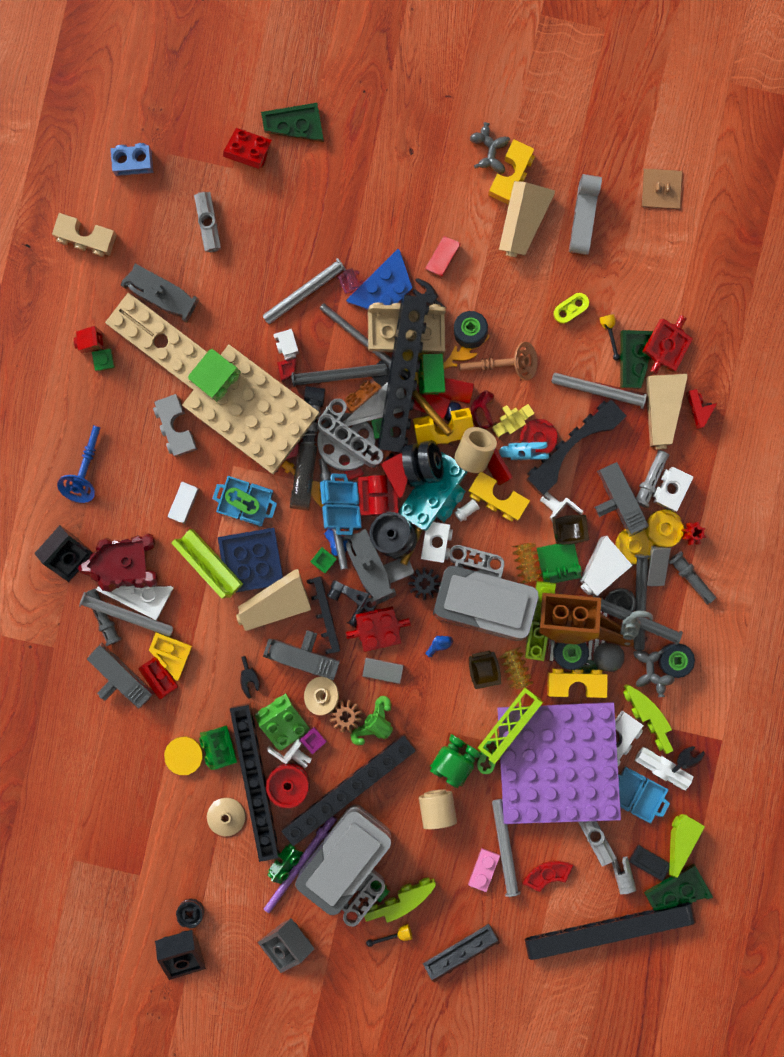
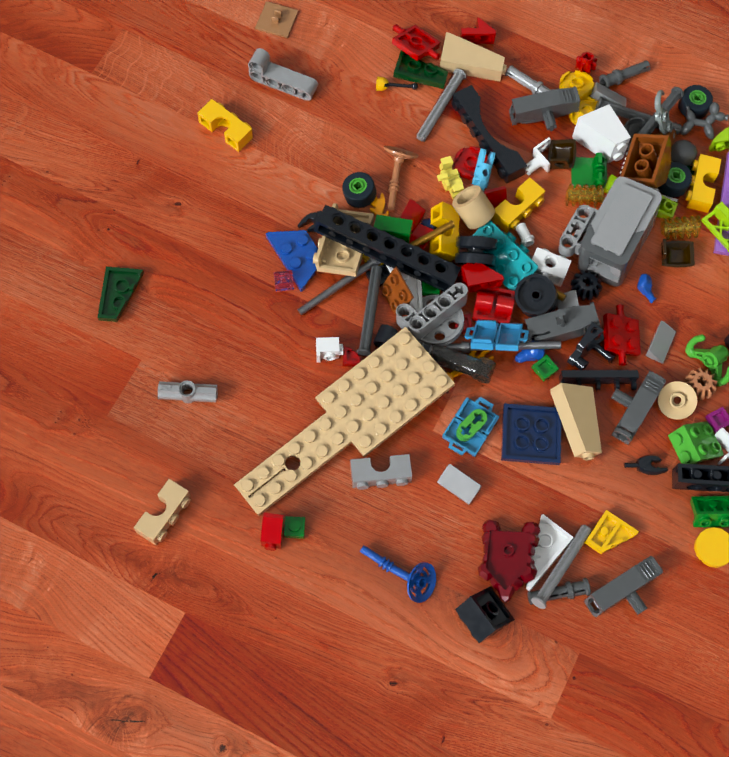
camera: 80 degrees left, 20 degrees down
medium blue brick [111,143,153,176] -> none
dark grey piece [121,263,199,323] -> none
red slope [138,657,178,700] -> none
lime fence [171,529,243,599] -> none
bright green bracket [188,349,241,402] -> none
red plate [223,128,272,169] -> none
light grey axle [263,258,346,324] -> none
slope [425,236,461,279] -> none
dark grey piece [470,122,510,174] -> none
dark red piece [471,390,497,429] -> none
tan slope [499,181,555,257] -> none
neon yellow plate [553,293,589,324] -> none
white brick [653,467,693,512] -> none

